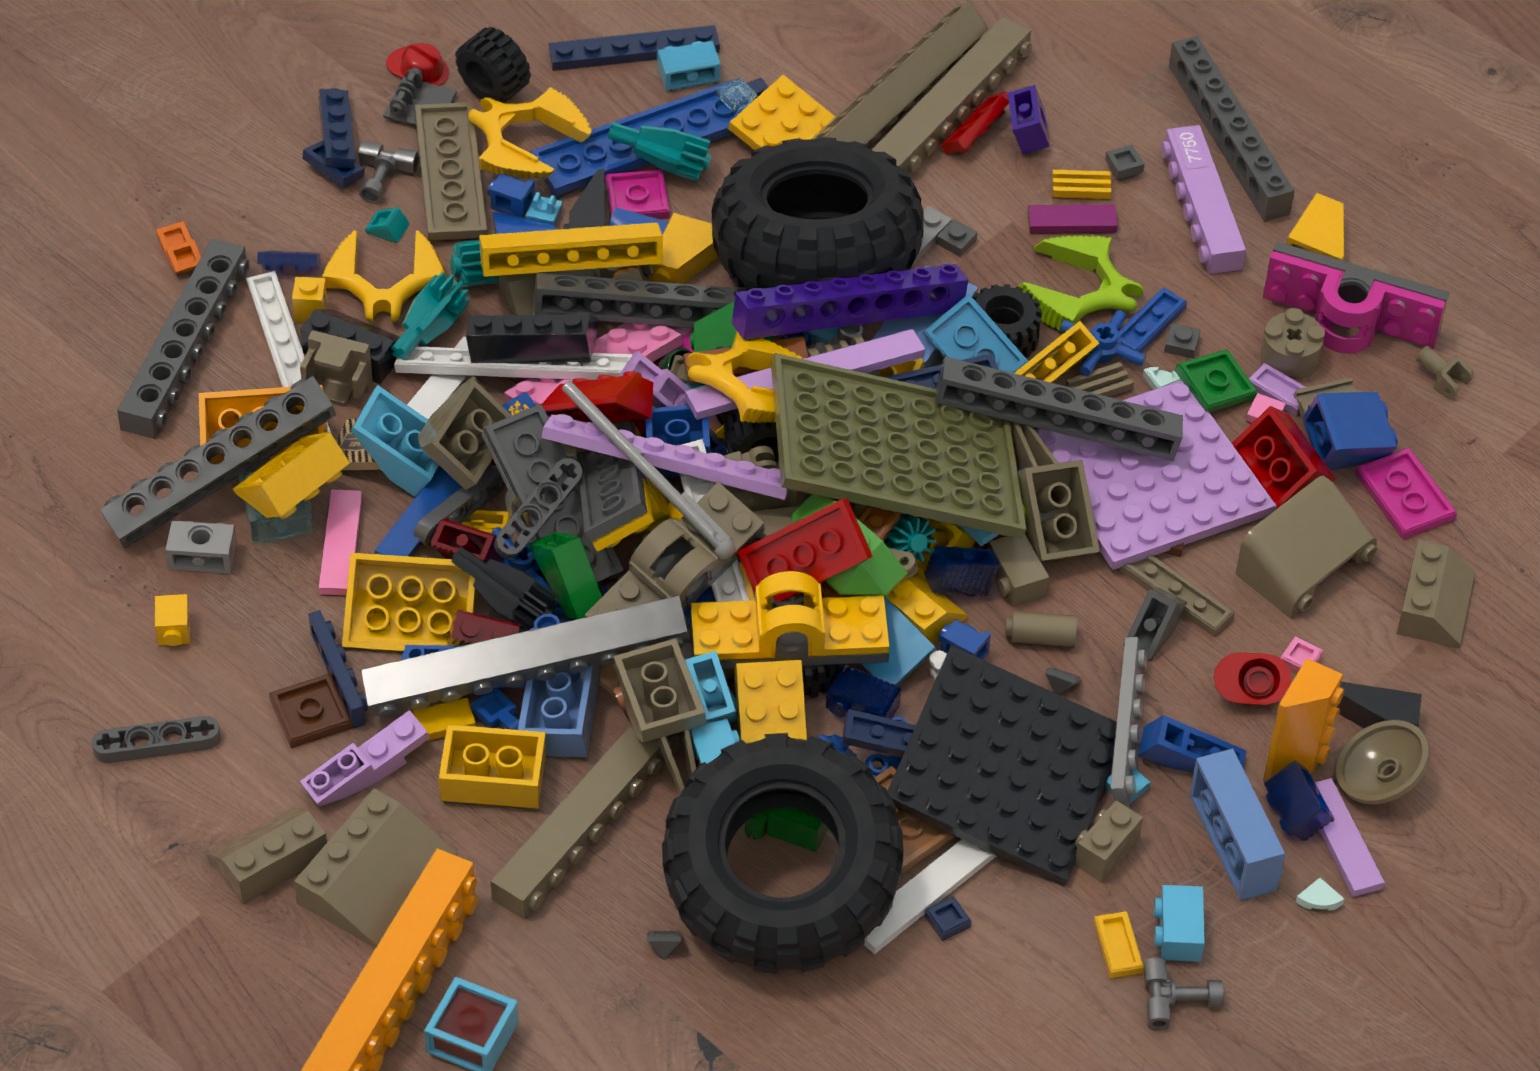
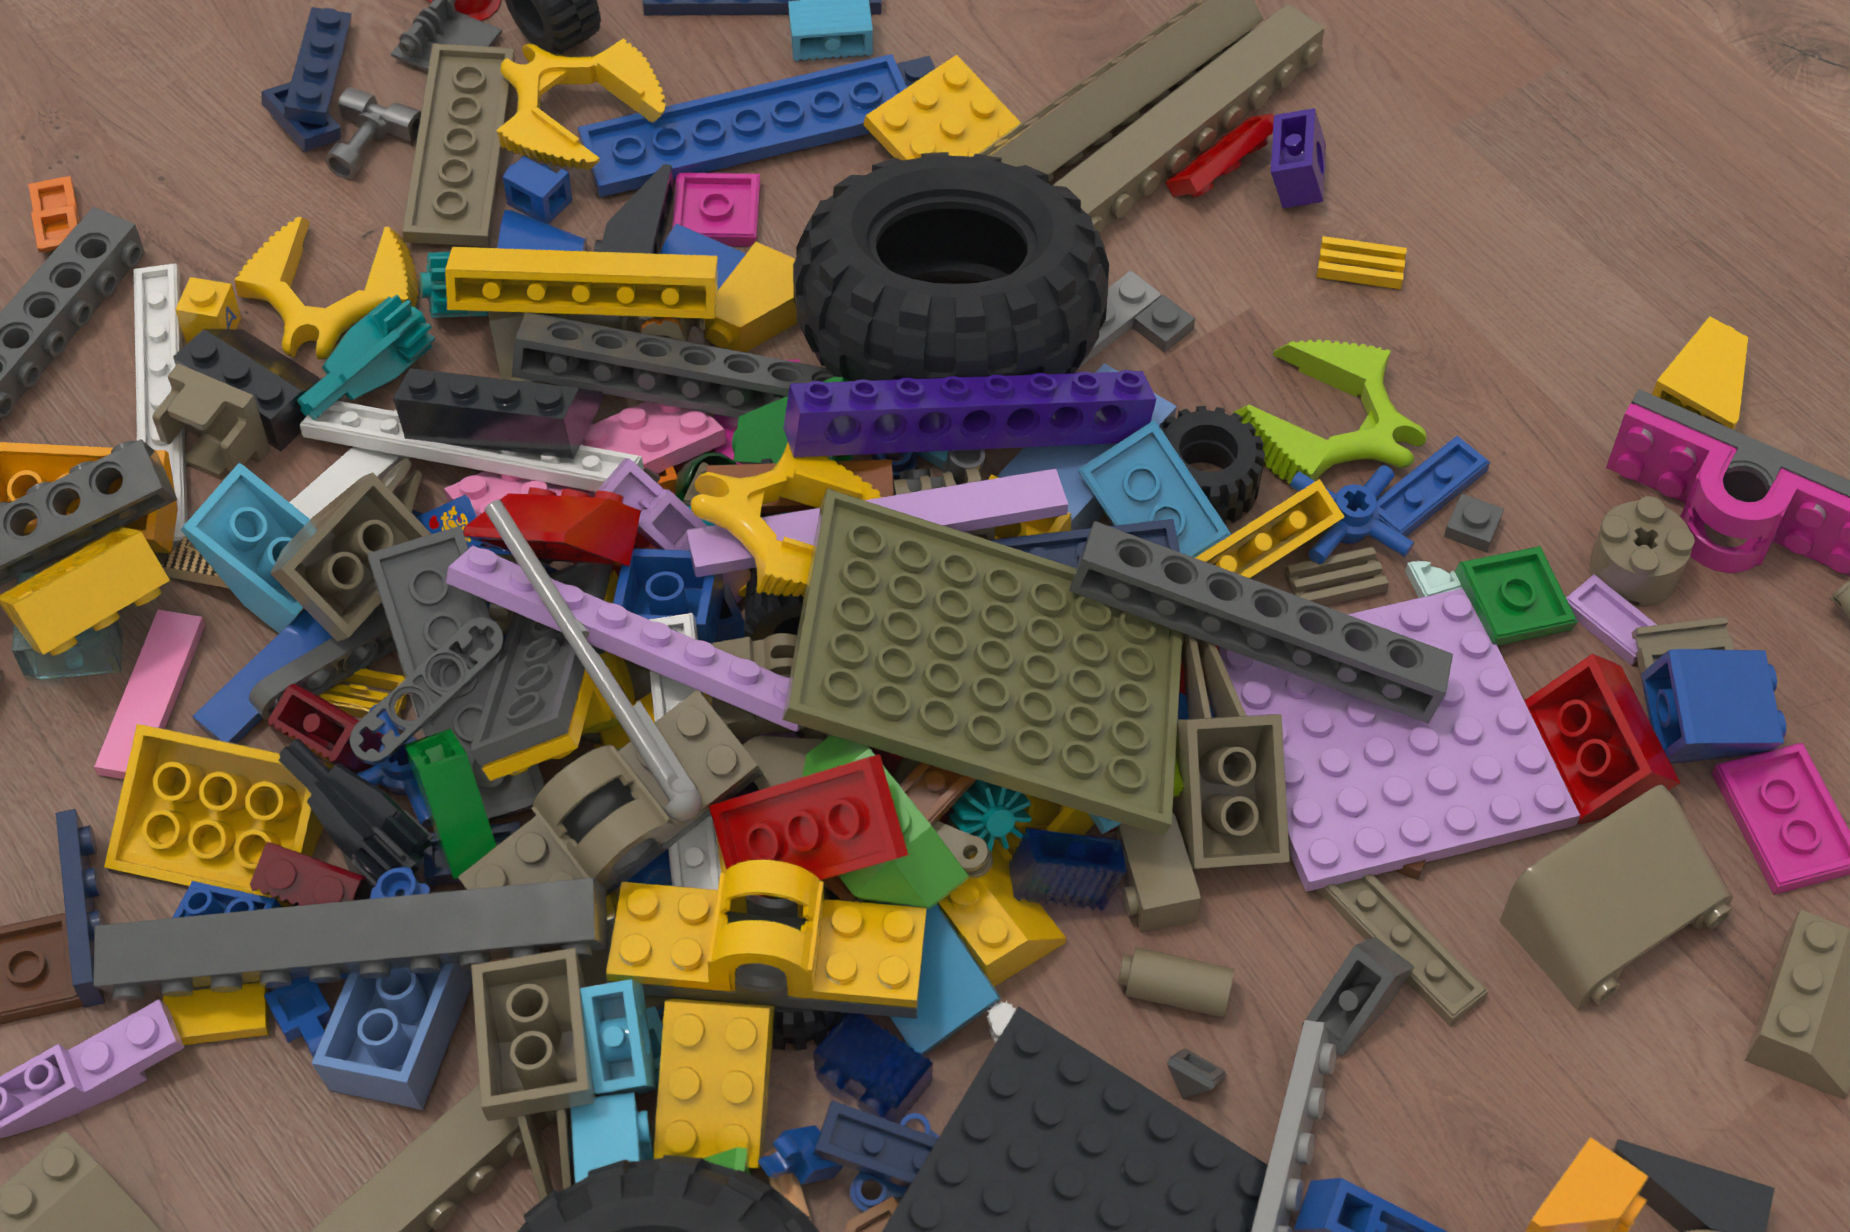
camera: 10 degrees right, 5 degrees up
clear blue plate [257,251,321,271] -> none
teal slope [365,208,409,242] -> none
yellow brick [439,725,546,809] -> none
medium azure tile [526,192,563,226] -> none
teal piece [607,122,712,182] -> none
clear light blue tile [717,77,757,112] -> none
blue brick [939,619,991,660] -> none
magenta tile [1028,204,1118,233] -> none
dark grey plate [1105,145,1145,179] -> none
lavender brick [1161,125,1246,274] -> none
dark grey brick [1169,36,1295,222] -> none
red piece [1213,652,1292,705] -> none
bright pink tile [1246,393,1286,423] -> none
bright pink tile [1280,636,1323,673] -> none

